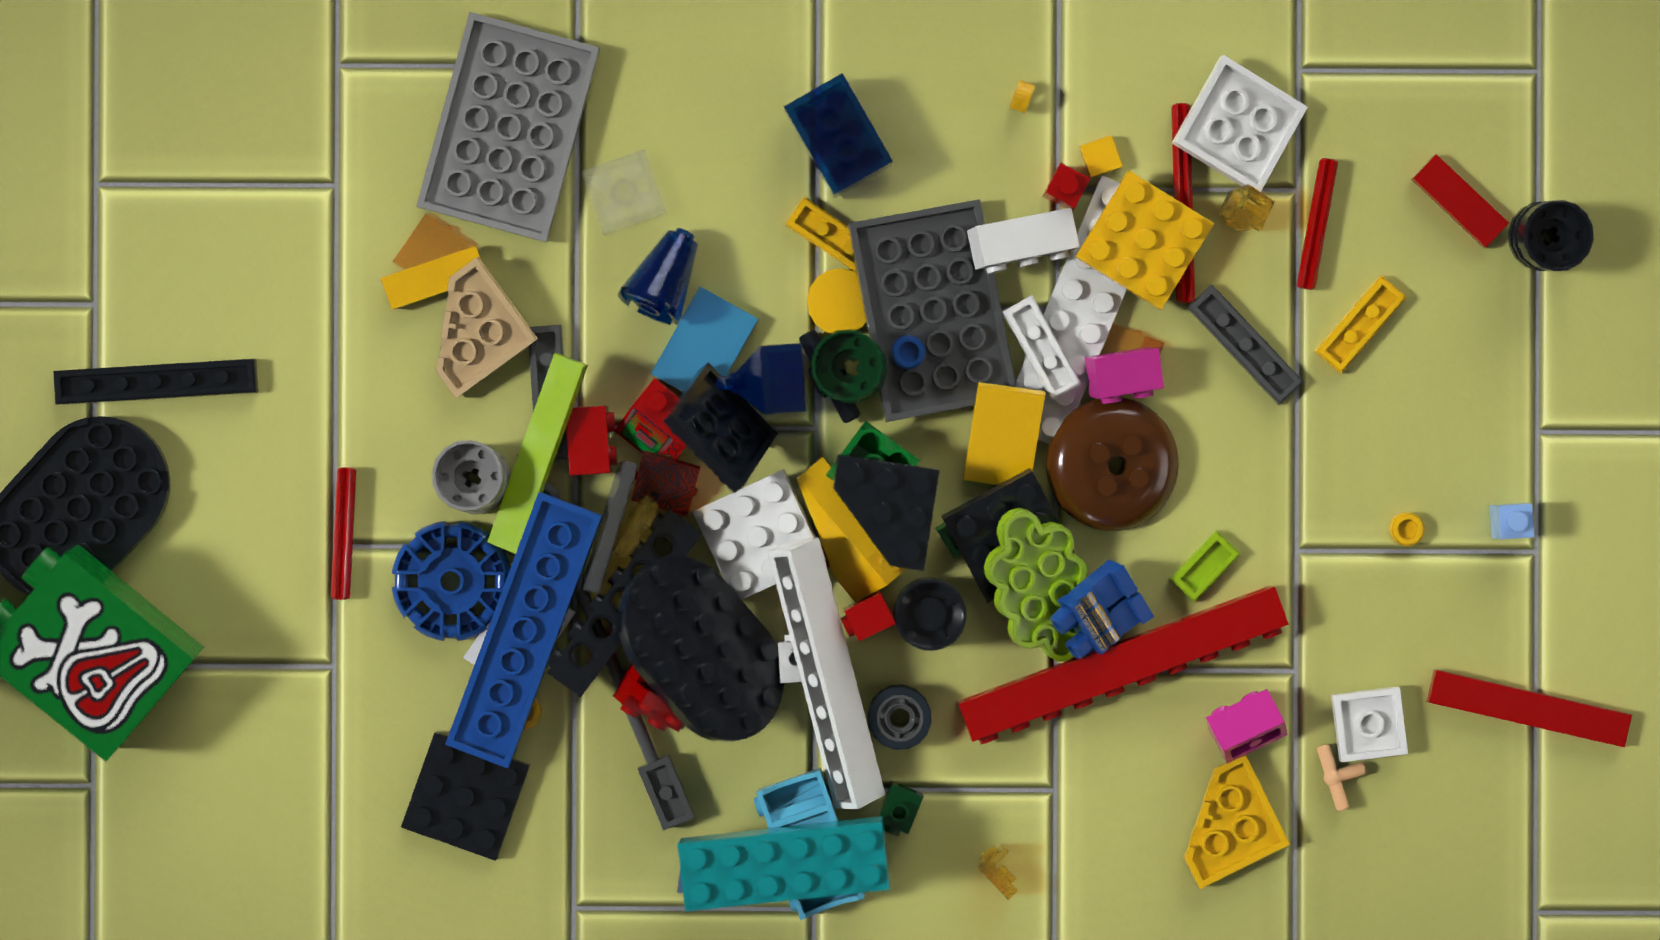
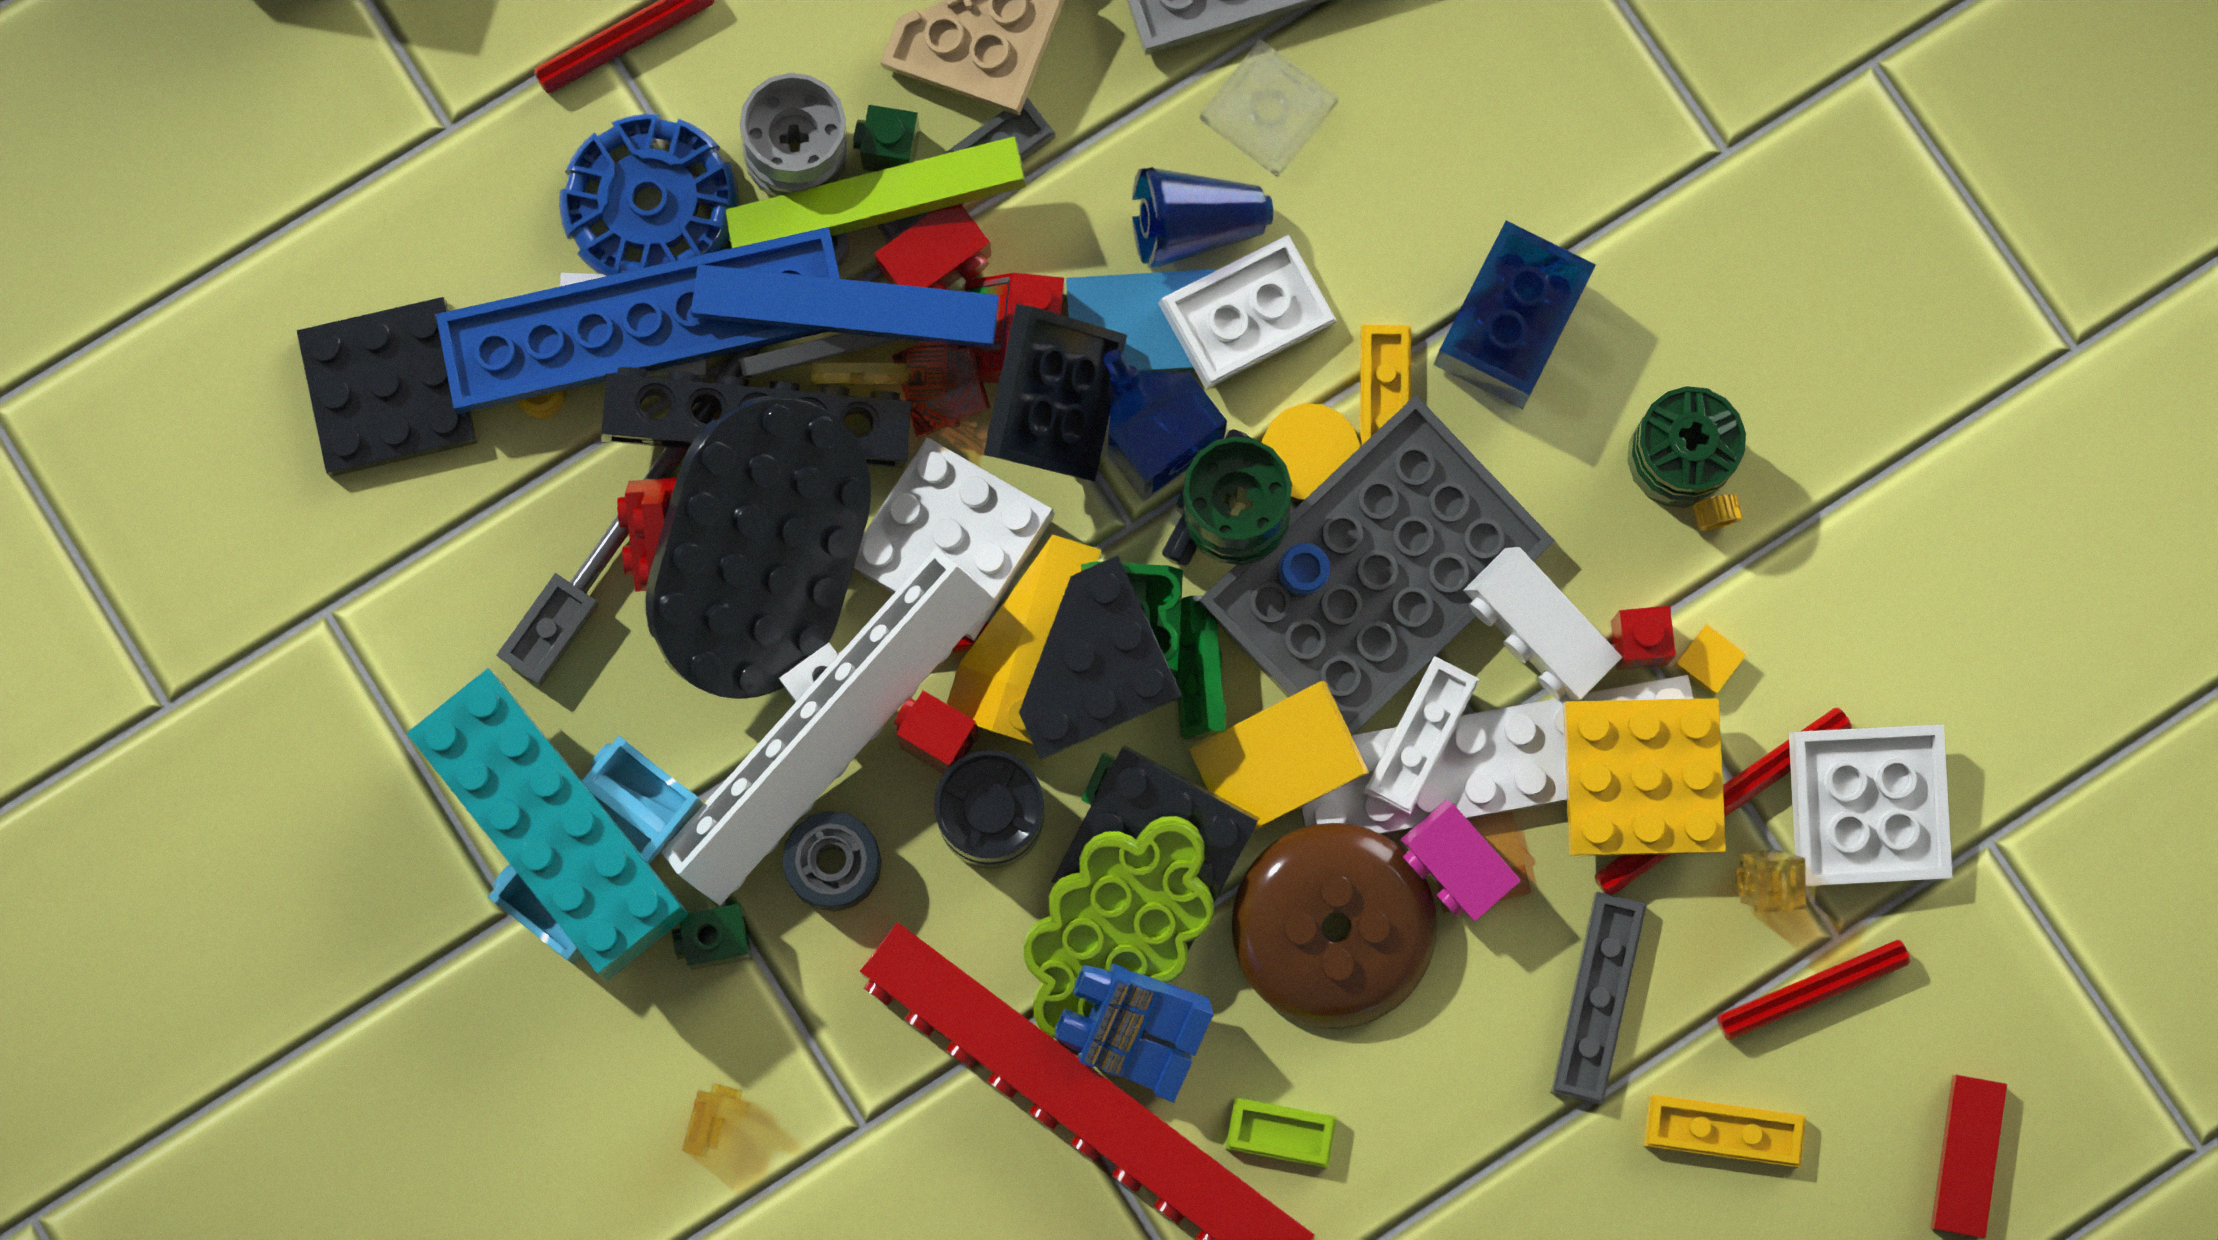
camera: 55 degrees right, 10 degrees down
none -> blue tile [691,264,1000,348]
none -> dark green brick [853,104,920,171]
none -> white tile [1158,234,1337,390]
none -> green hinge [1176,595,1227,740]
none -> dark green wheel [1627,386,1746,508]

